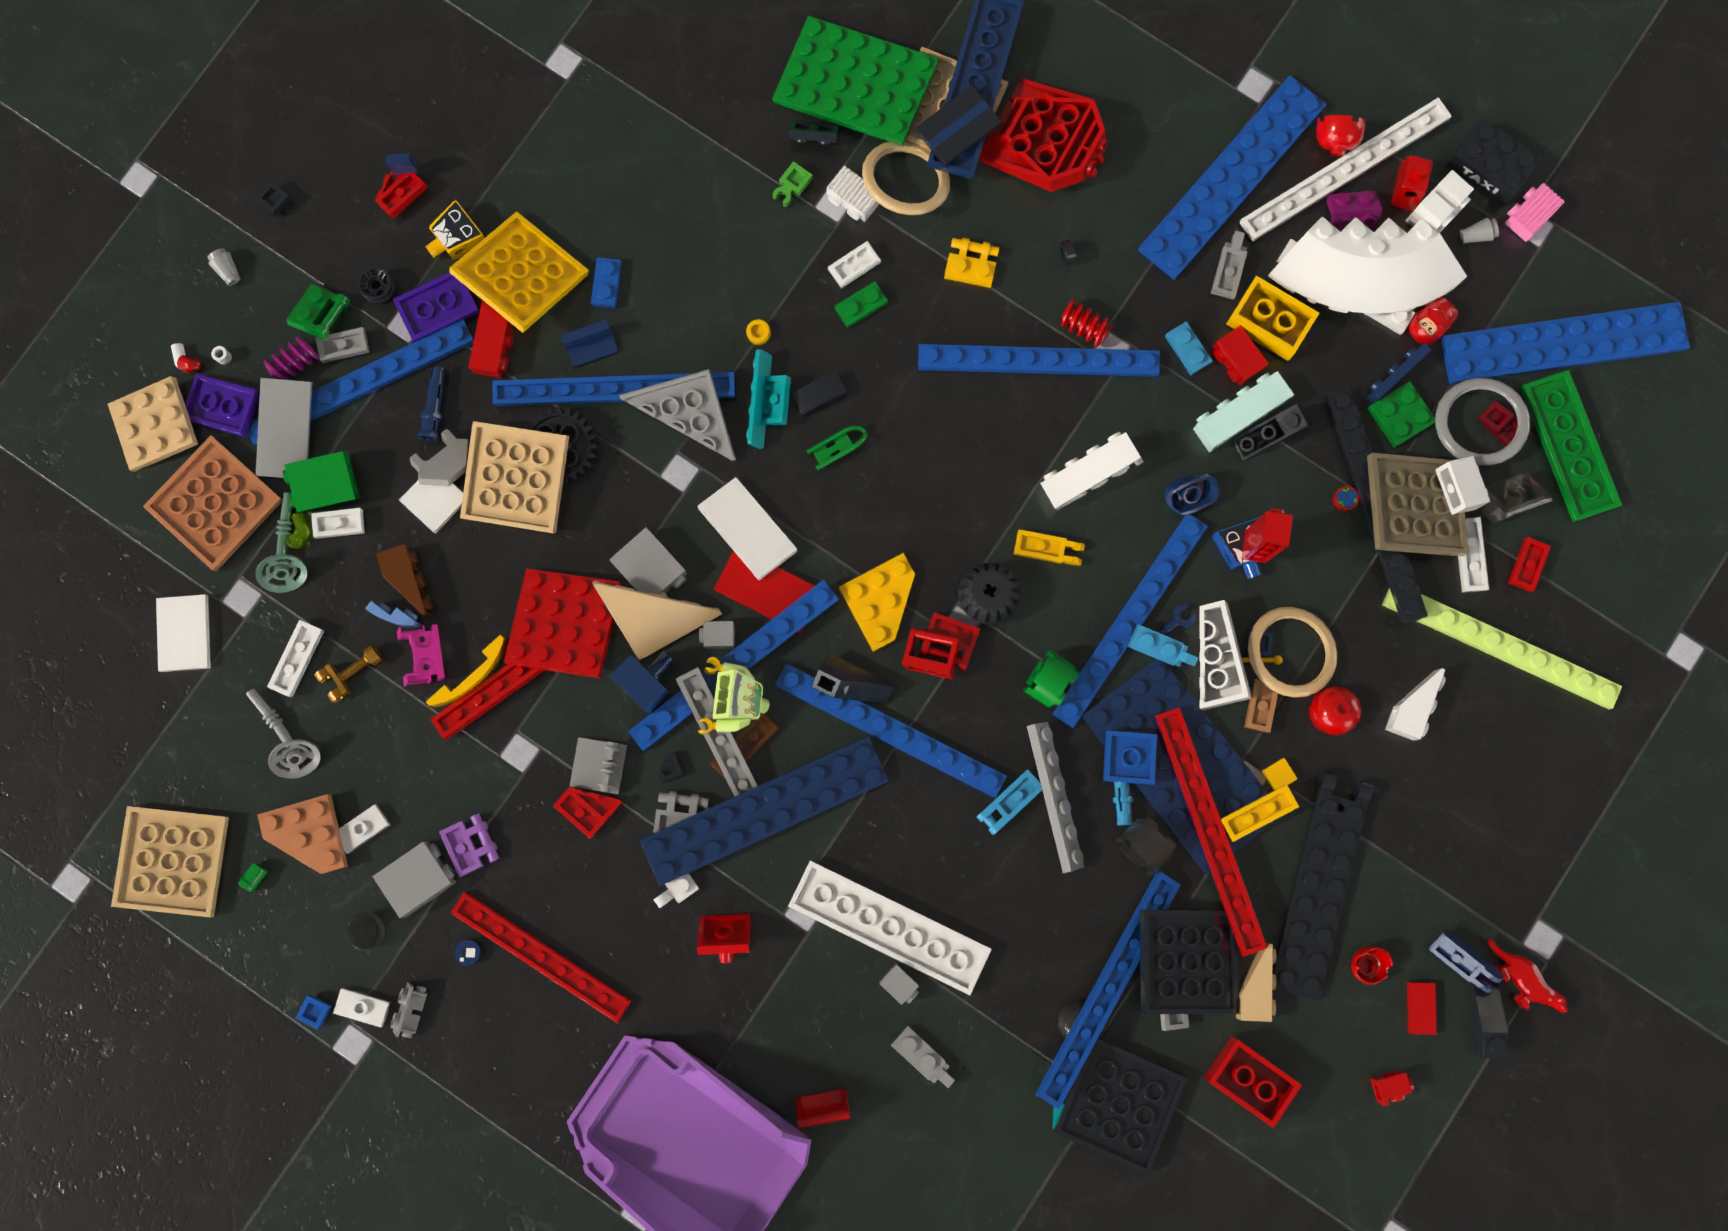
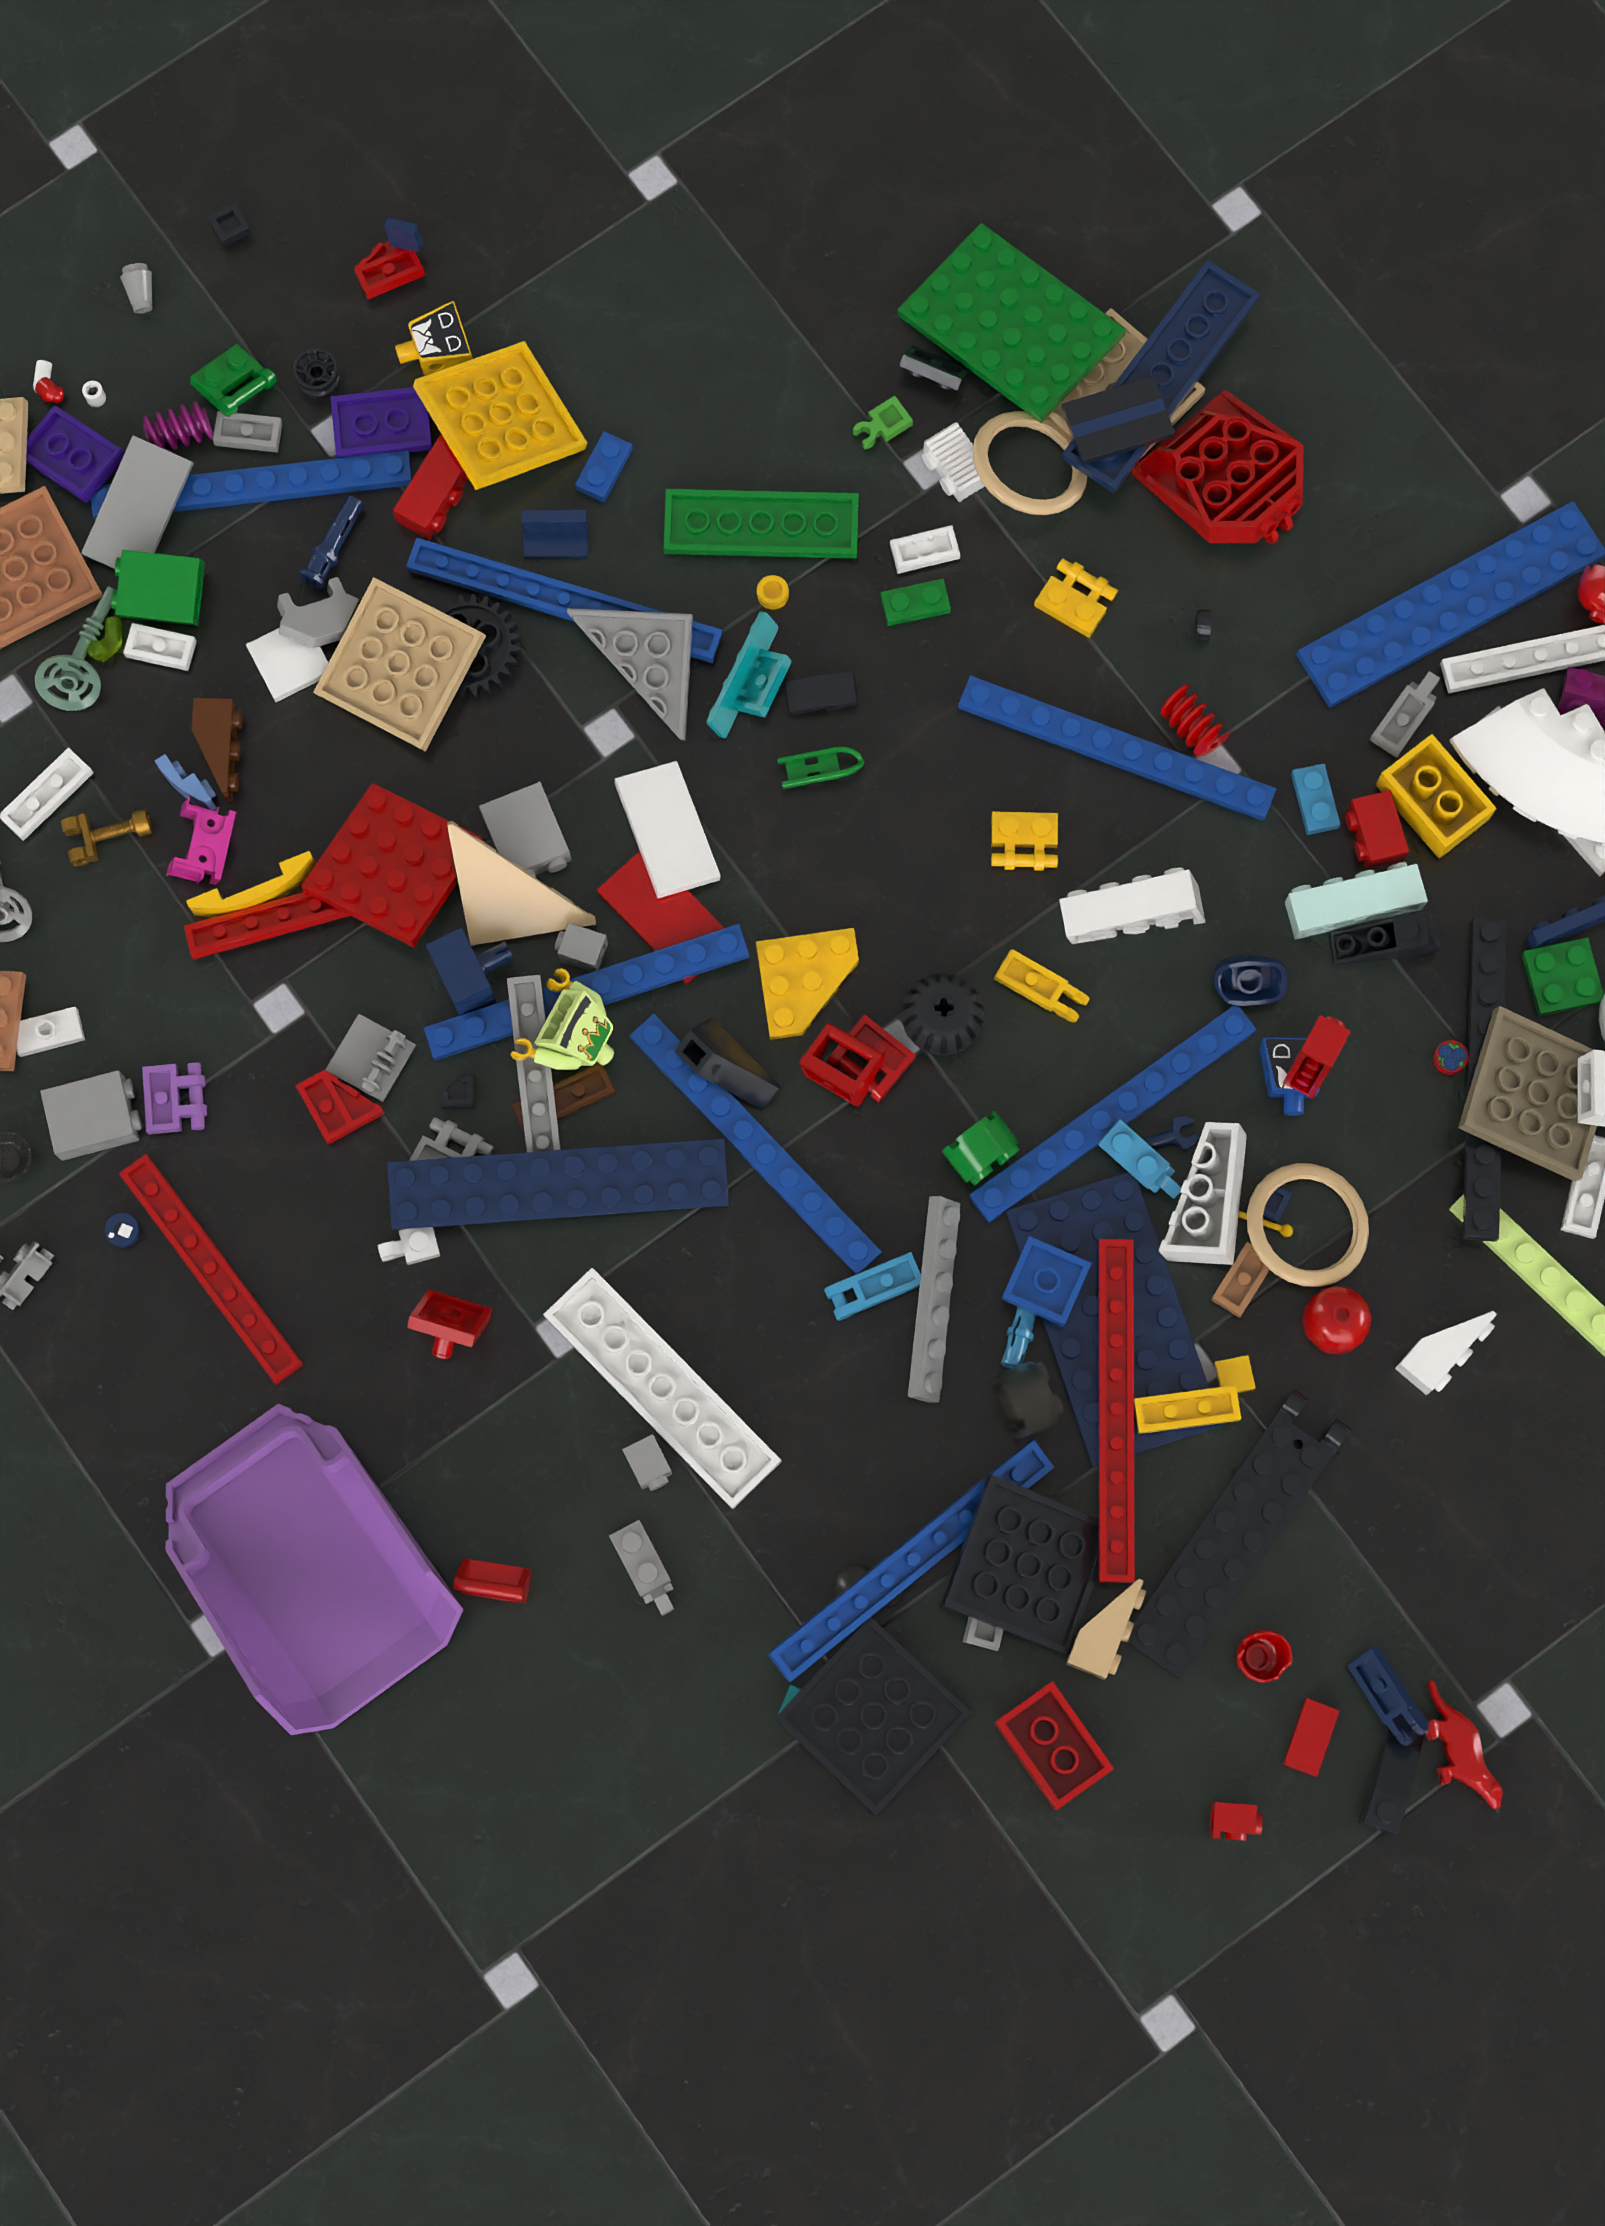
camera: 20 degrees right, 5 degrees down
none -> green plate [664,489,859,558]
none -> yellow plate [991,812,1058,871]

